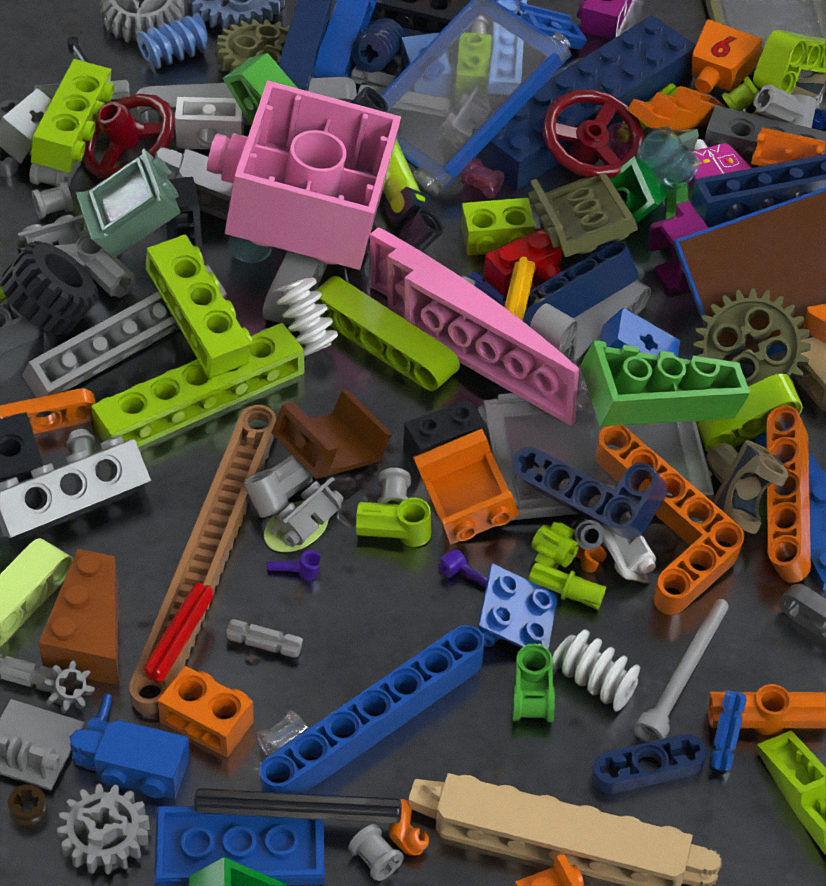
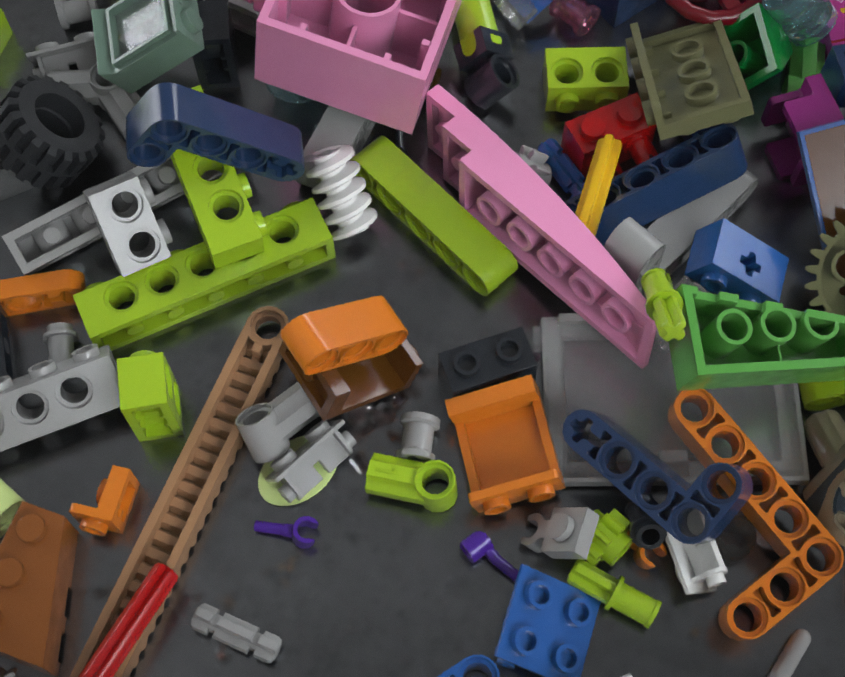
camera: 10 degrees right, 15 degrees up
none -> orange bracket [69,465,140,536]
none -> light grey brick [82,171,173,277]
none -> lime brick [117,350,184,442]
none -> dark blue beam [126,82,305,182]
none -> orange beam [280,295,408,375]
none -> light grey plate [520,507,600,560]
none -> lime axle [641,268,686,342]

